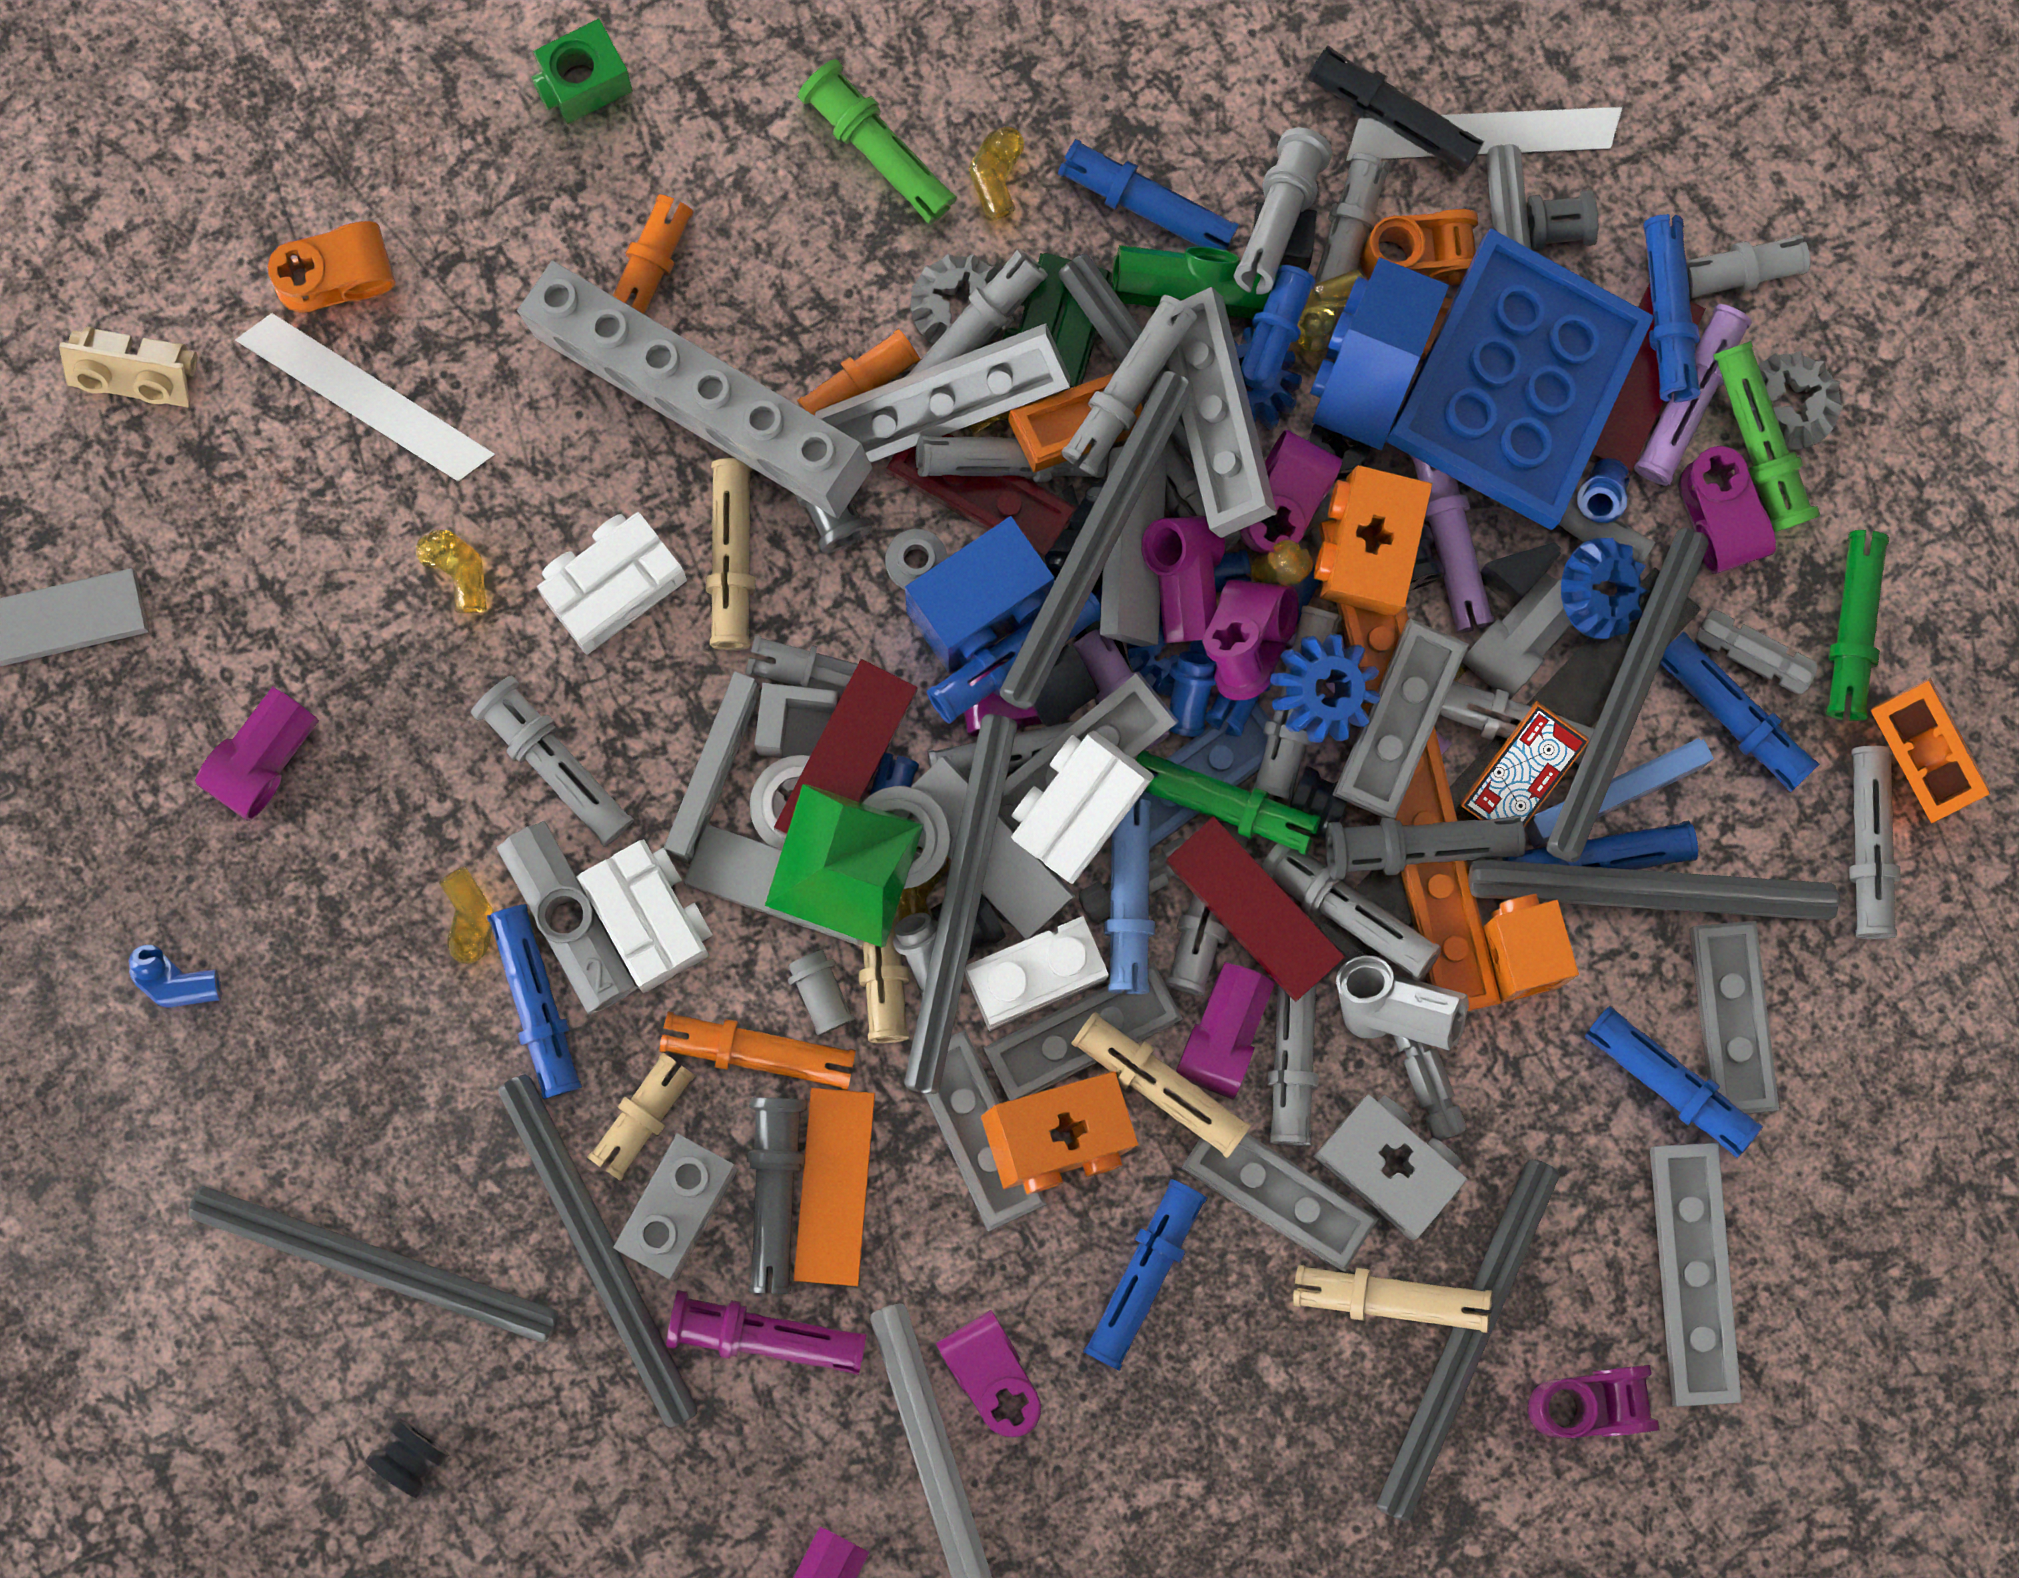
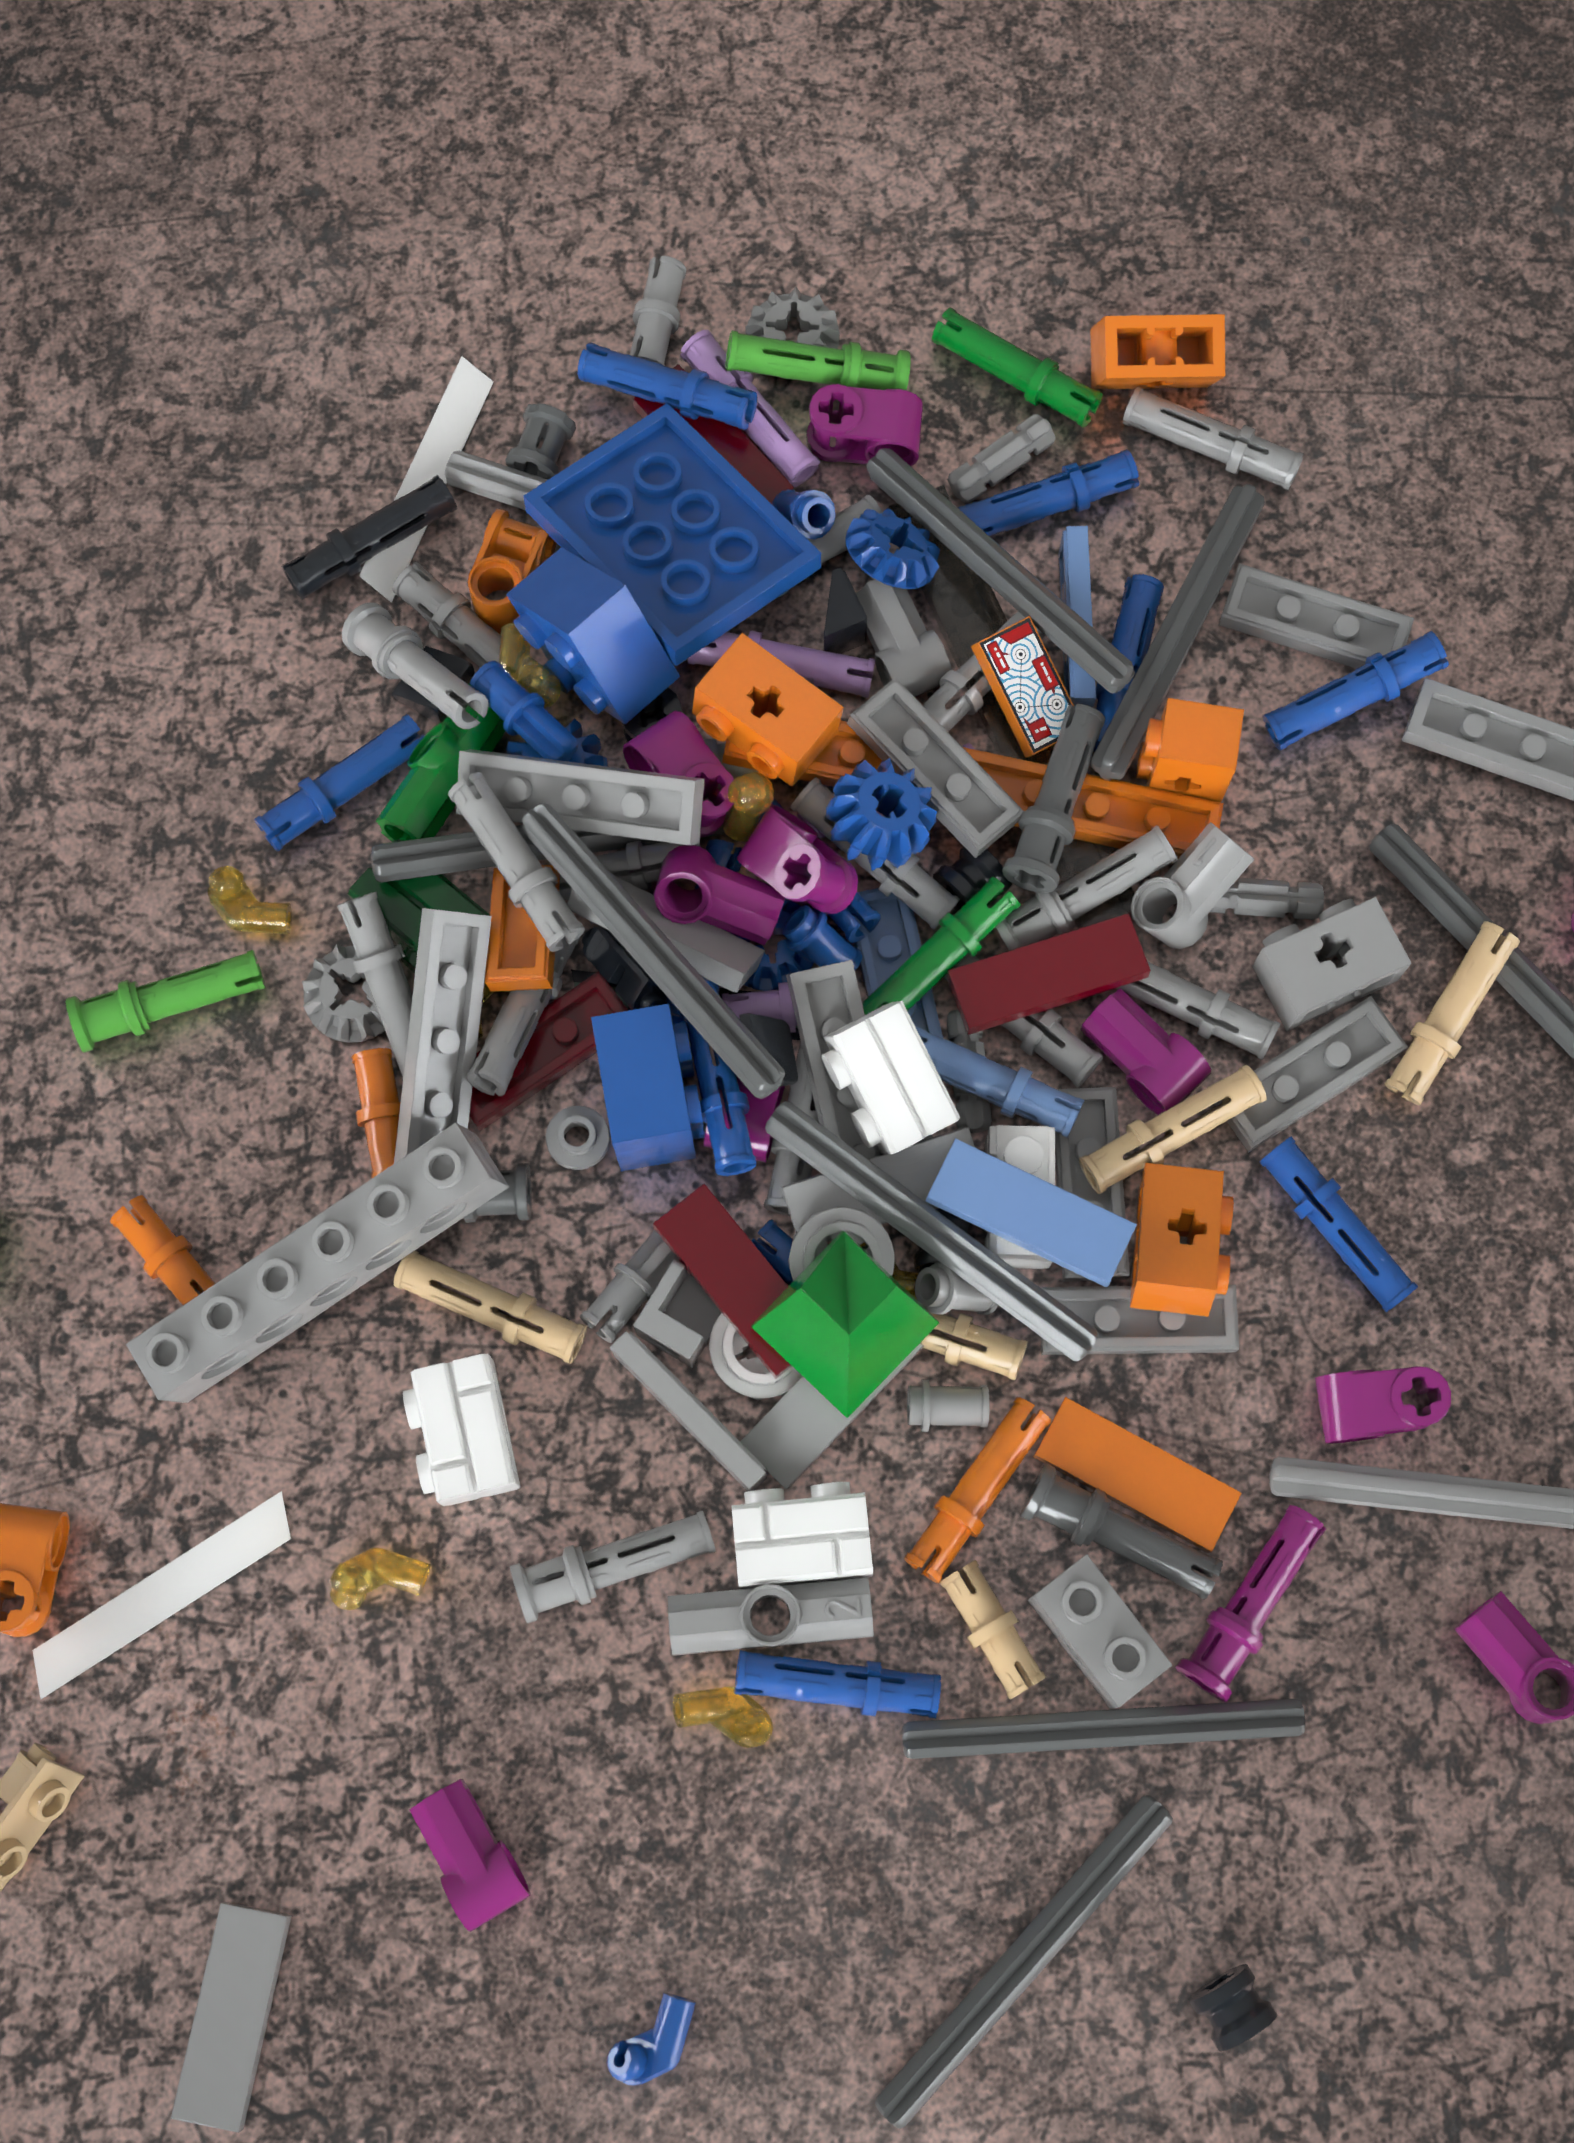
camera: 60 degrees left, 5 degrees down
none -> medium blue tile [926,1138,1137,1288]

